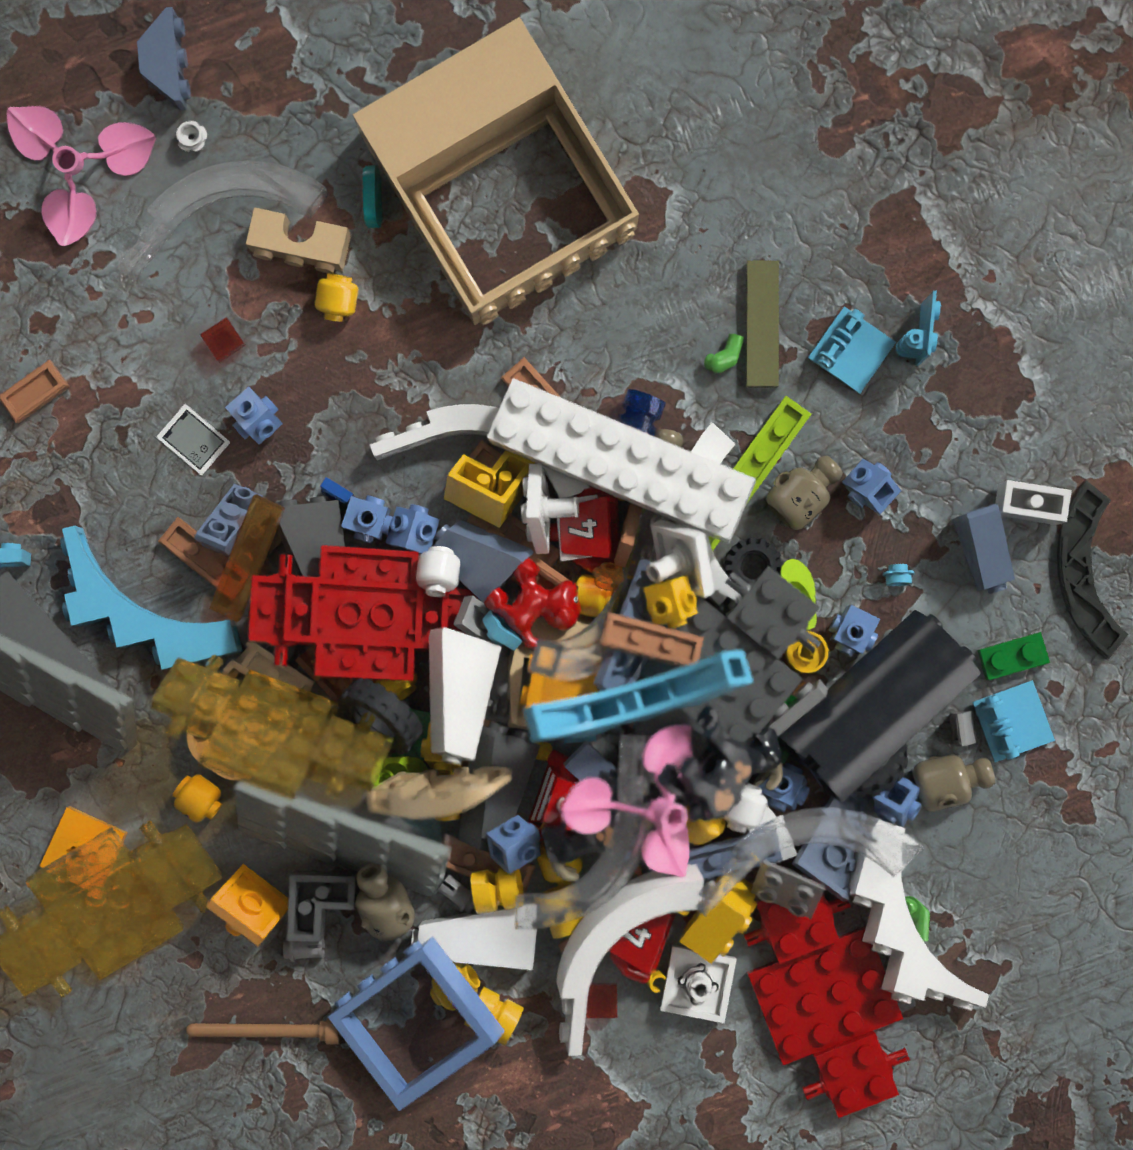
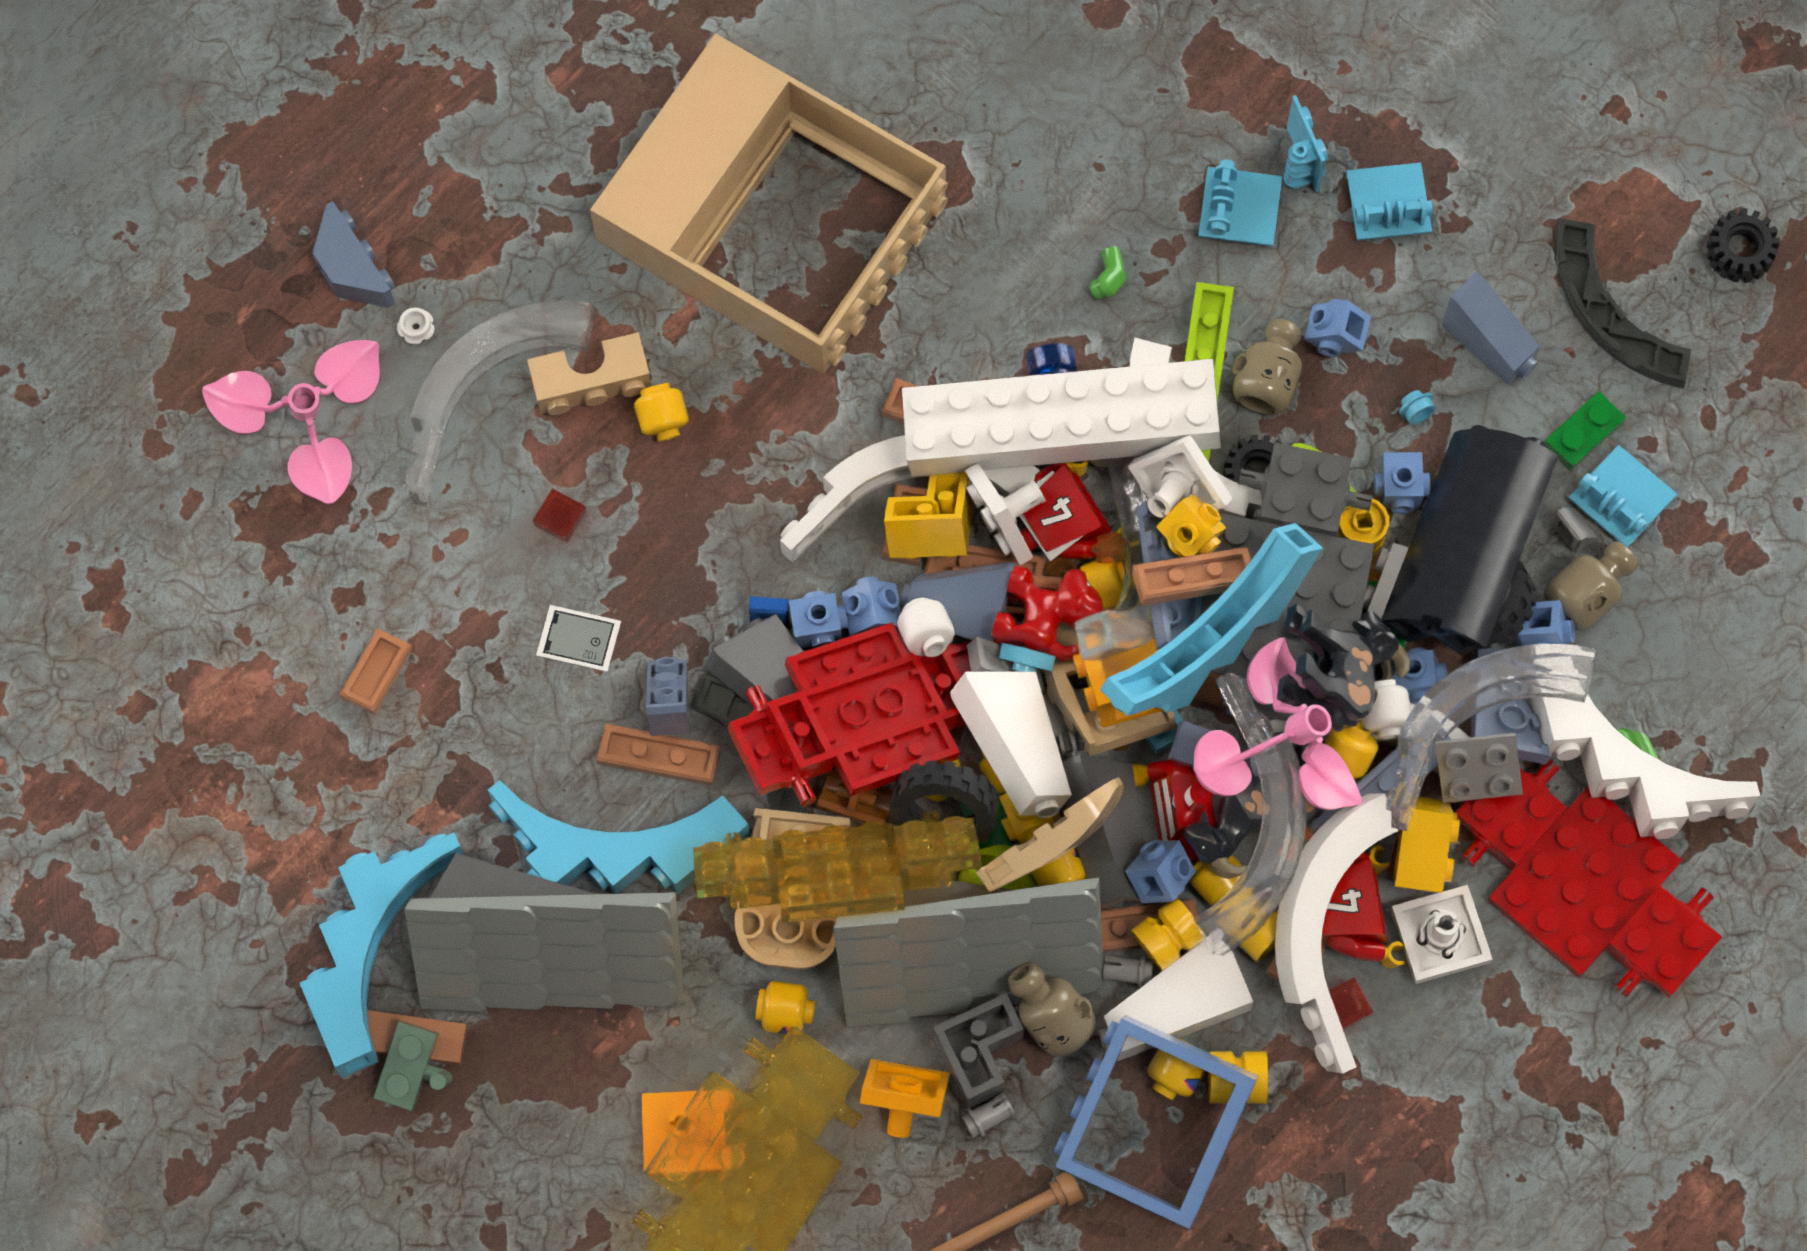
camera: 25 degrees left, 15 degrees down
clear orange tile [209,494,285,622] -> none
medium blue brick [225,387,283,444] -> none
teal tile [362,165,382,228] -> none
nougat tile [614,503,642,567] -> none
olive tile [746,260,779,388] -> none
white brick [995,480,1071,525] -> none
none -> medium azure hinge [1346,163,1433,241]

